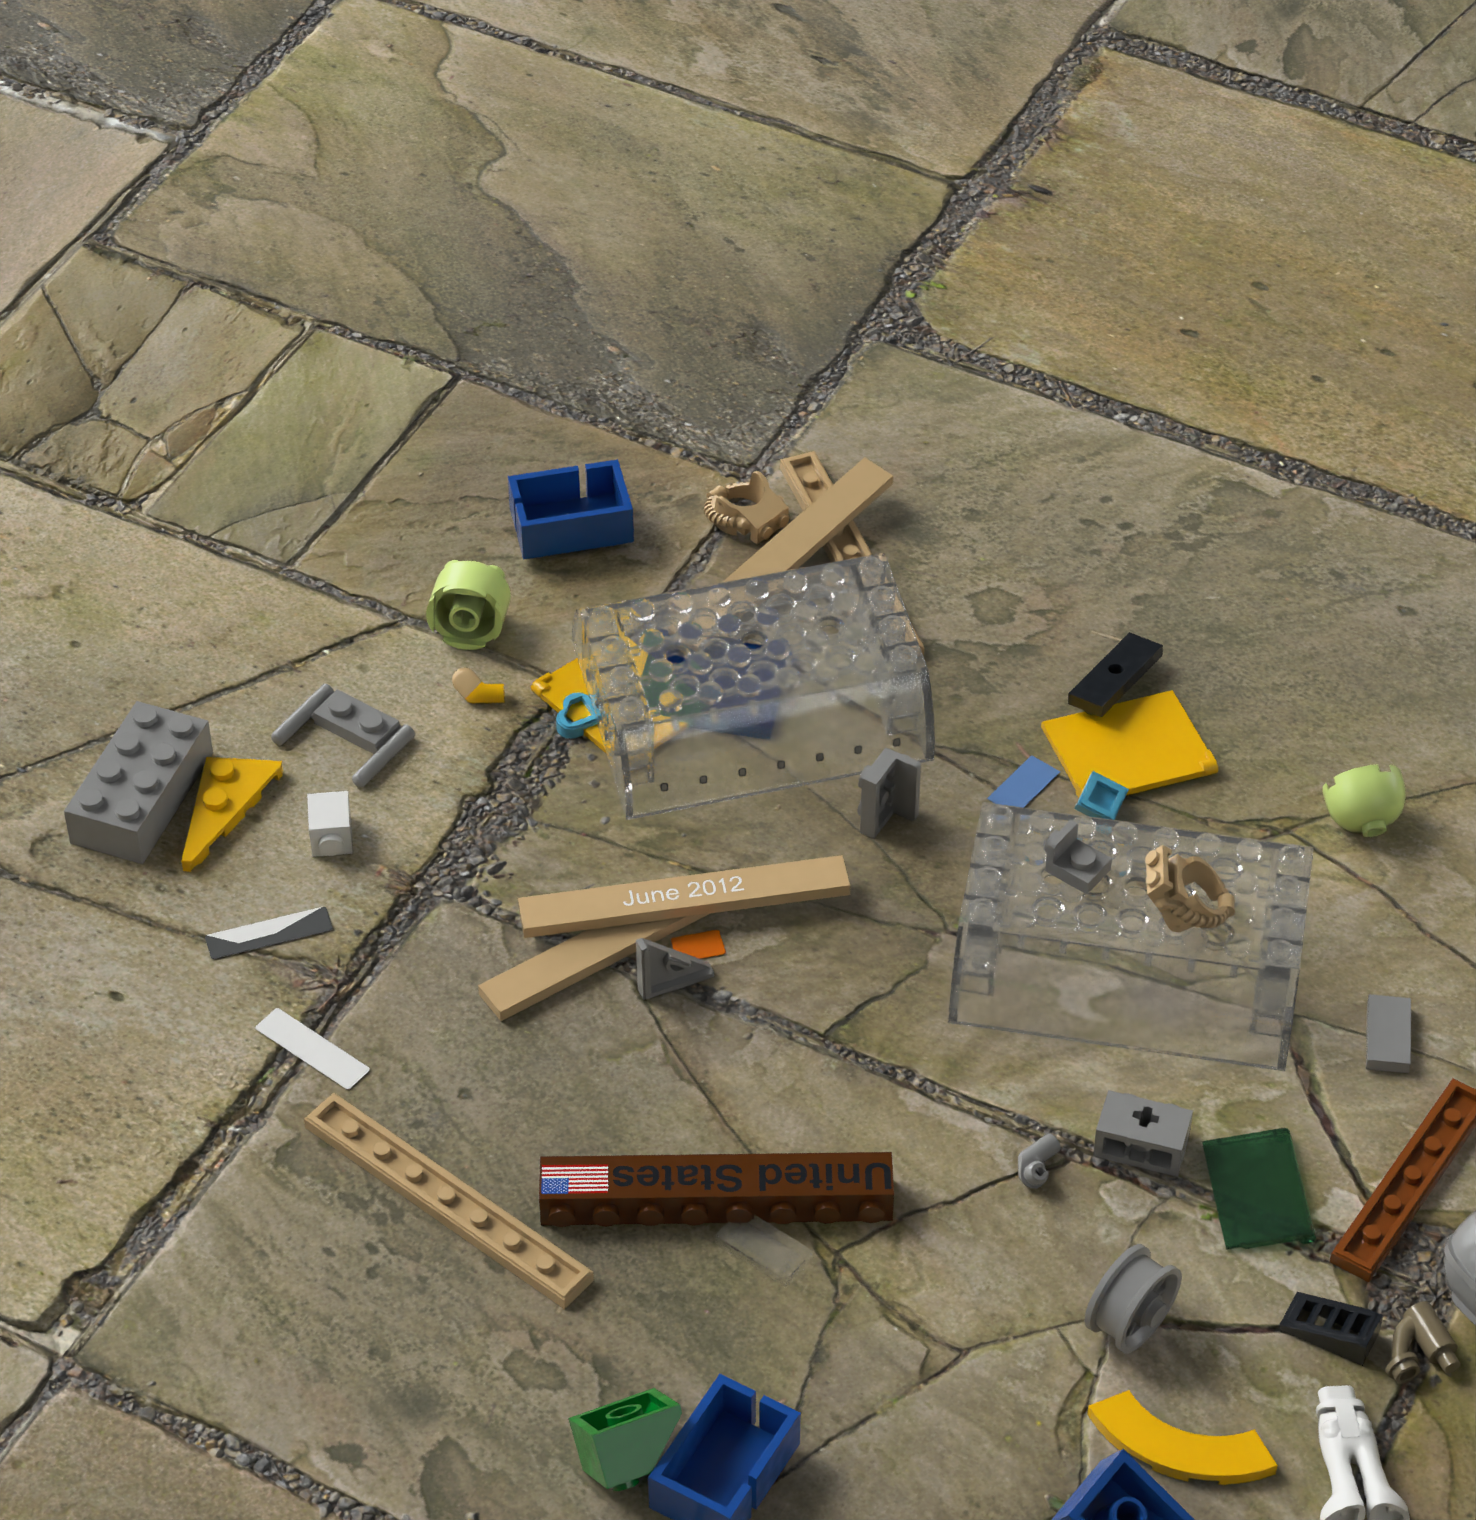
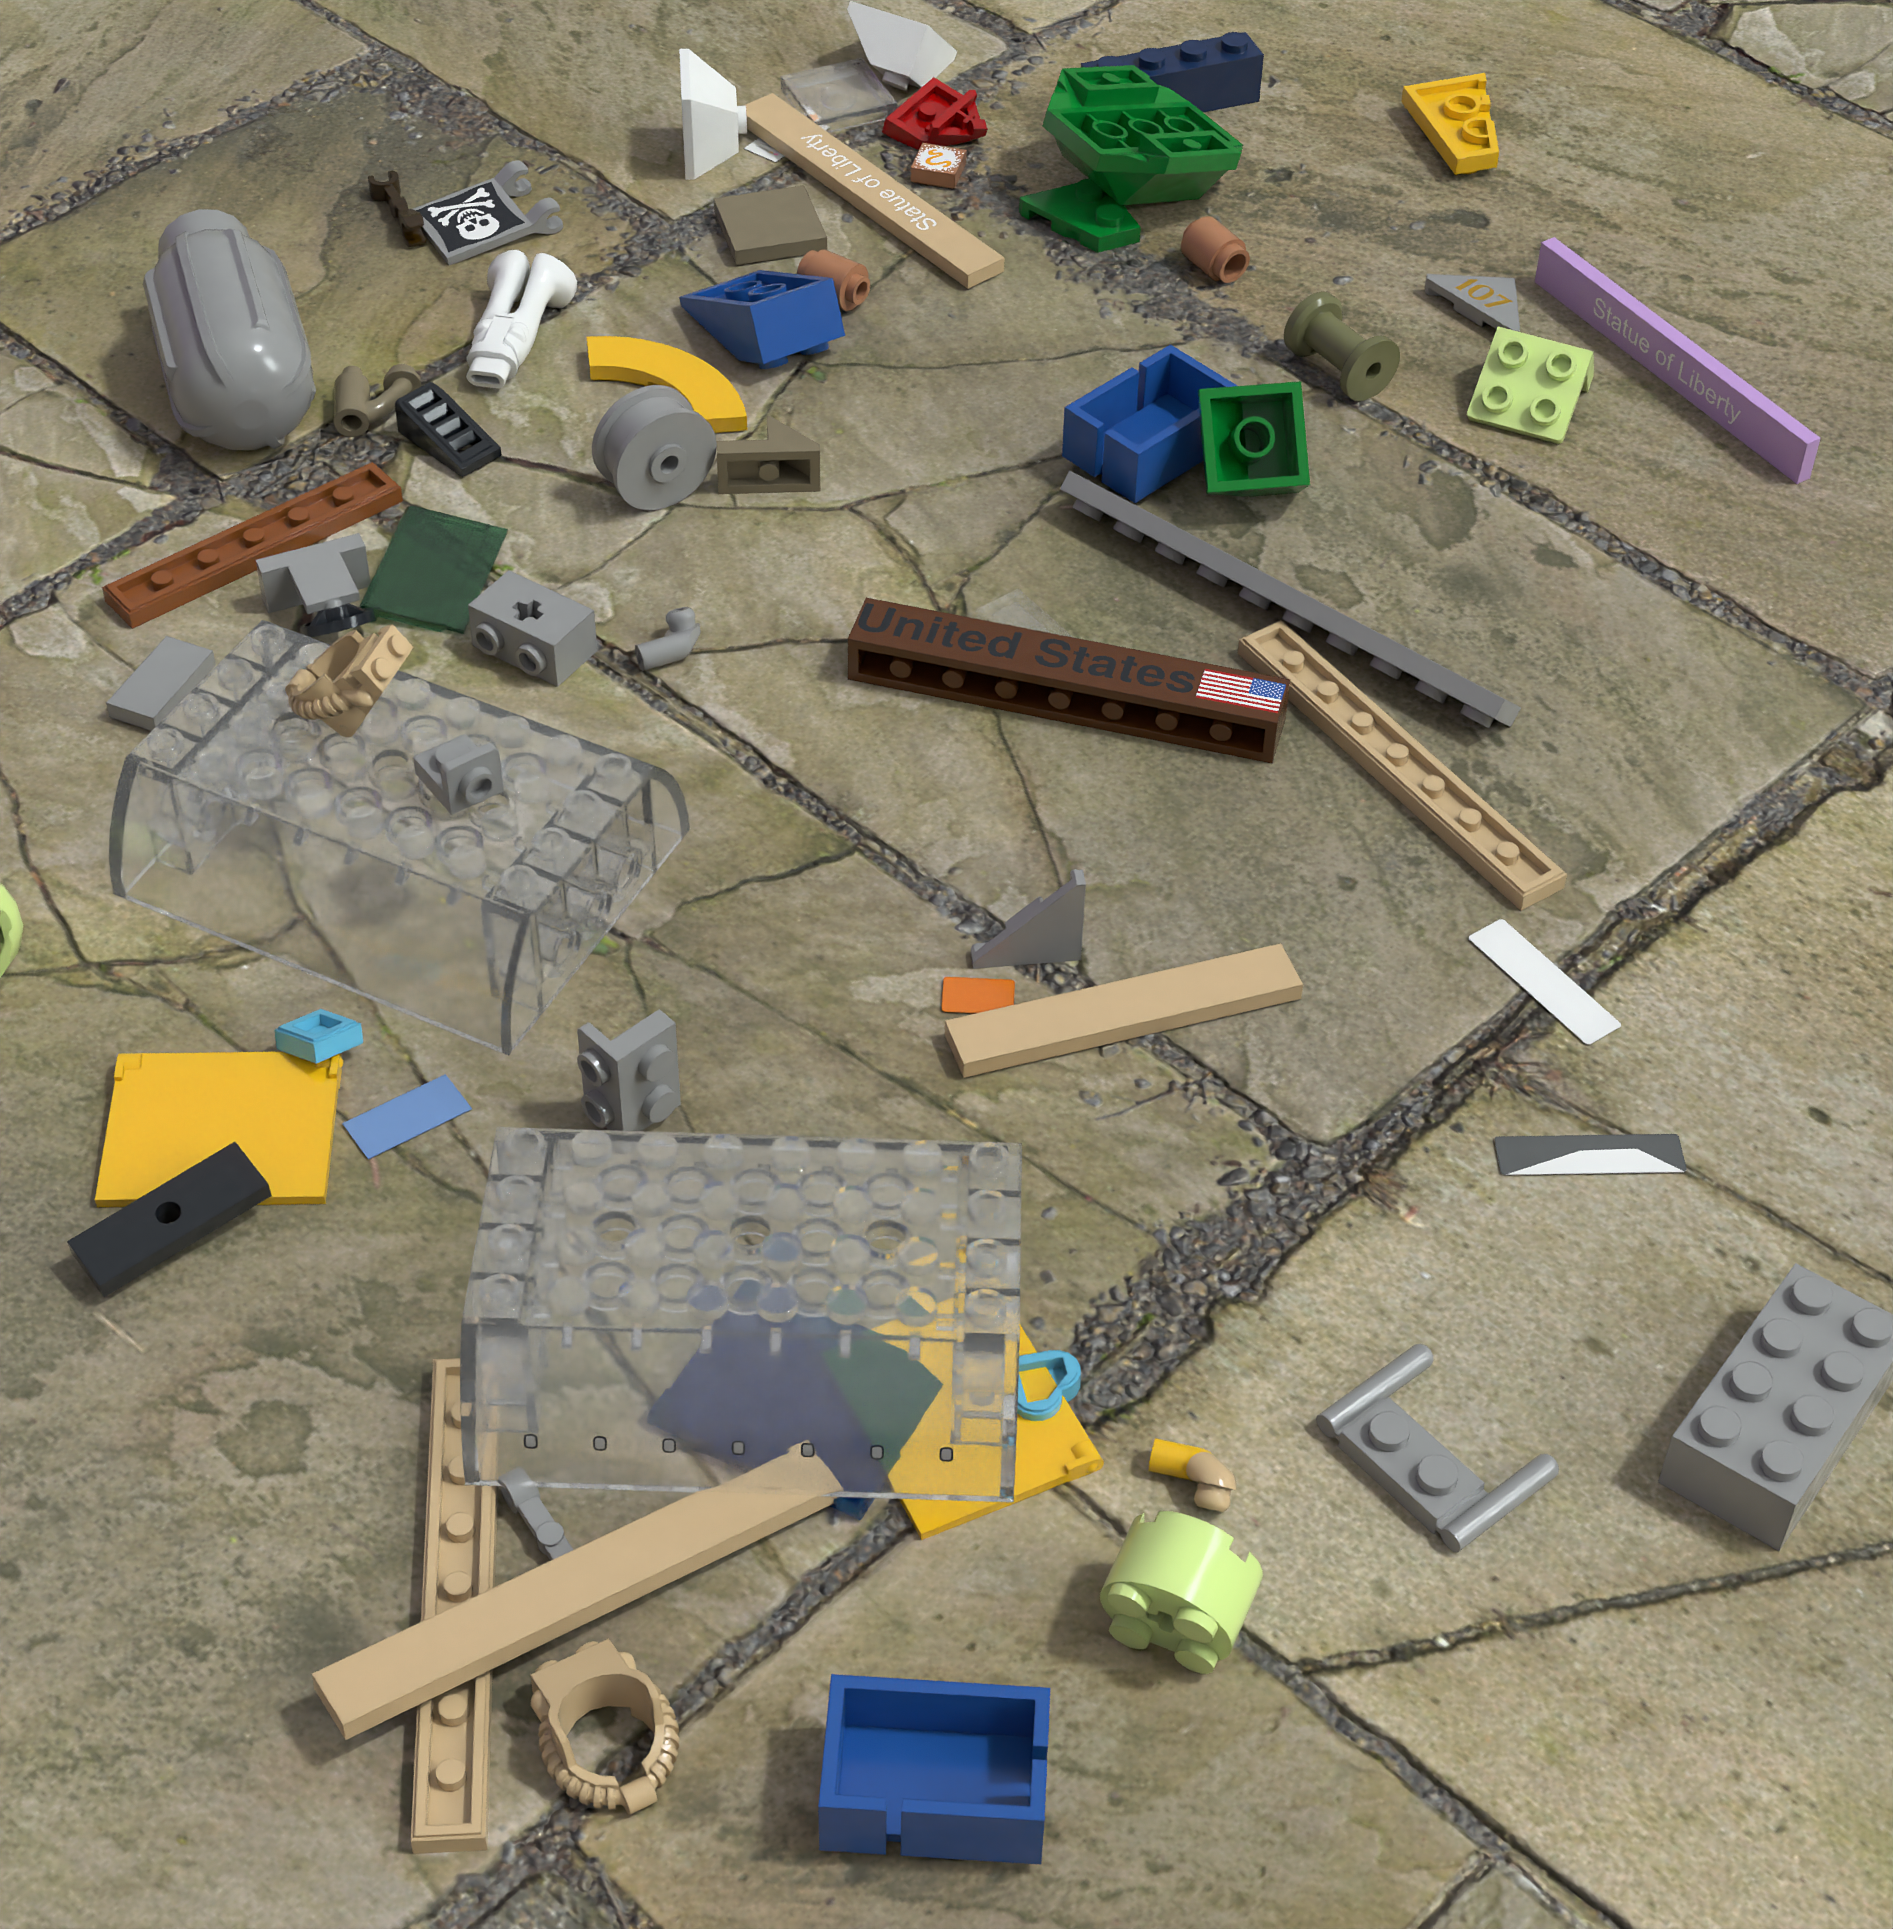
camera: 165 degrees left, 0 degrees up
yellow wing [181,757,283,872] -> none
white brick [307,791,353,857] -> none
tan tile [518,855,850,938] -> none
none -> light grey piece [256,533,376,638]
none -> dark tan slope [716,416,821,494]
none -> light grey plate [1060,470,1521,728]

